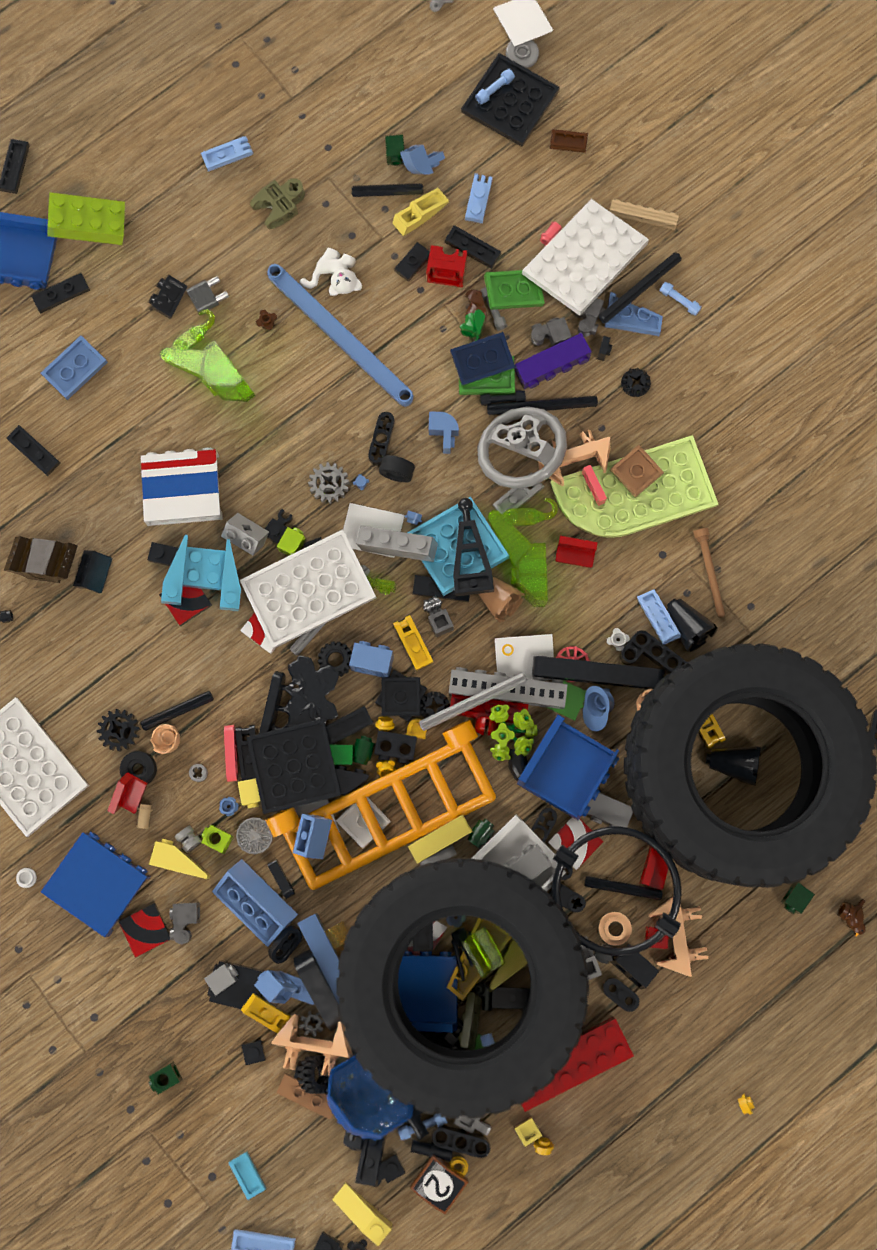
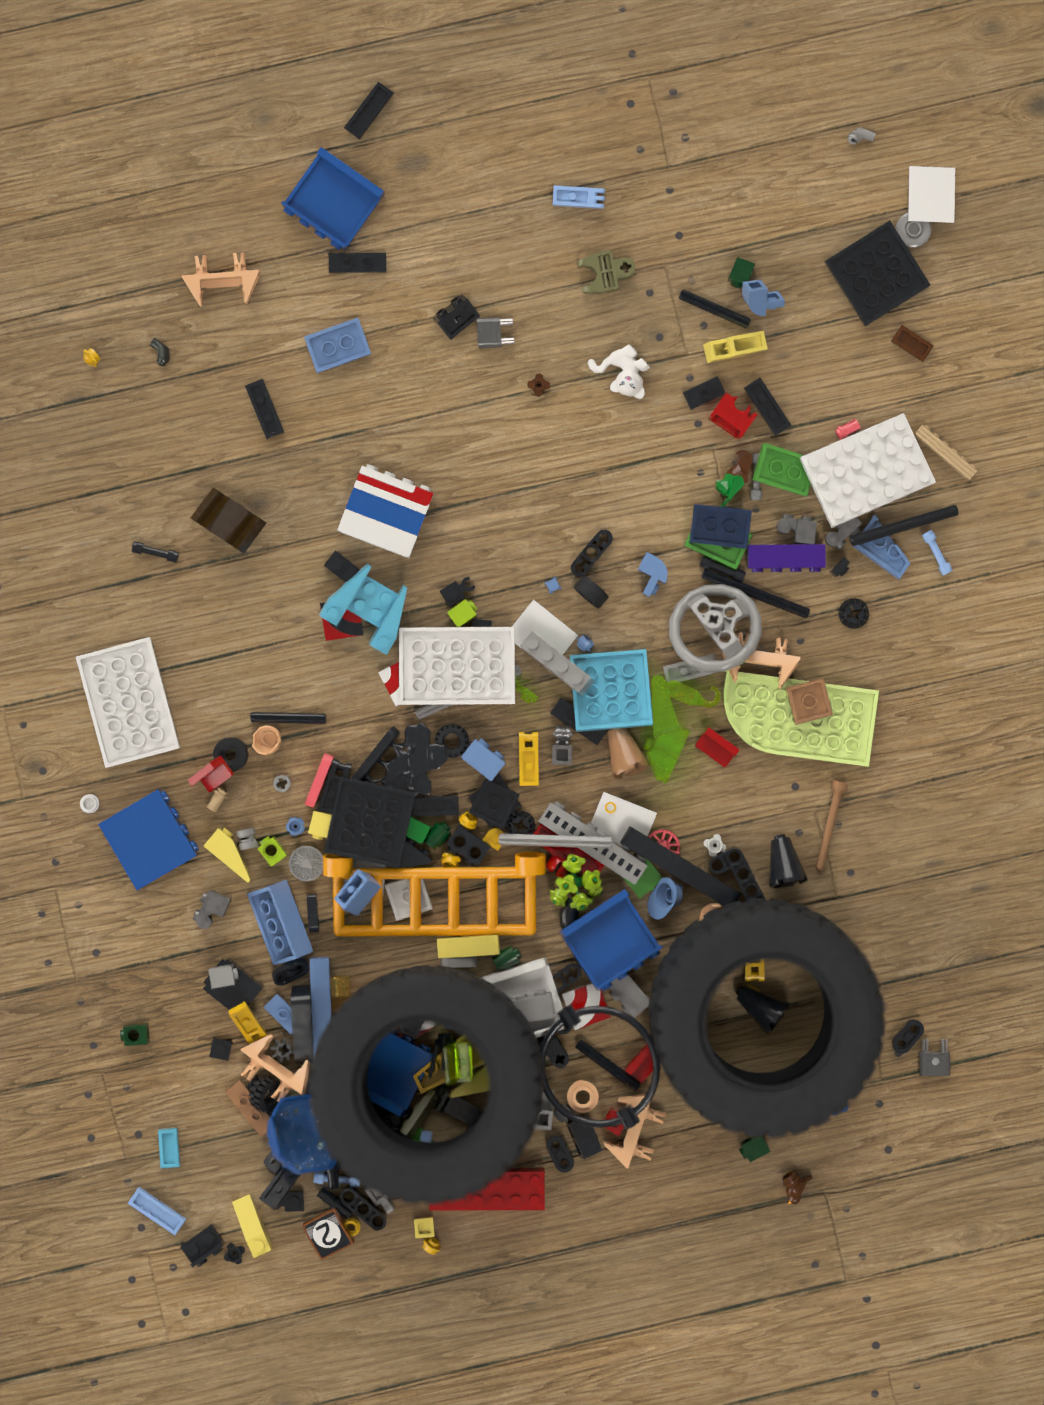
camera: 25 degrees right, 10 degrees up
lime brick [47,192,125,245] -> none
black panel [73,550,112,593] -> none
black gear [97,709,141,752] -> none
tile [119,903,170,958] -> none
clear neon green slope [160,310,256,402] -> none
light grey brick [221,513,269,556] -> none
medium blue brick [254,970,299,1003] -> none
medium blue piece [267,264,413,407] -> none
light grey gear [308,462,350,504] -> none
black plate [453,498,494,596] -> none
light blue hinge [465,174,493,224] -> none
light blue bar [475,69,515,104] -> none
coral tile [582,465,607,506] -> none
light blue plate [637,589,681,645] -> none
yellow plate [738,1094,755,1115] -> none

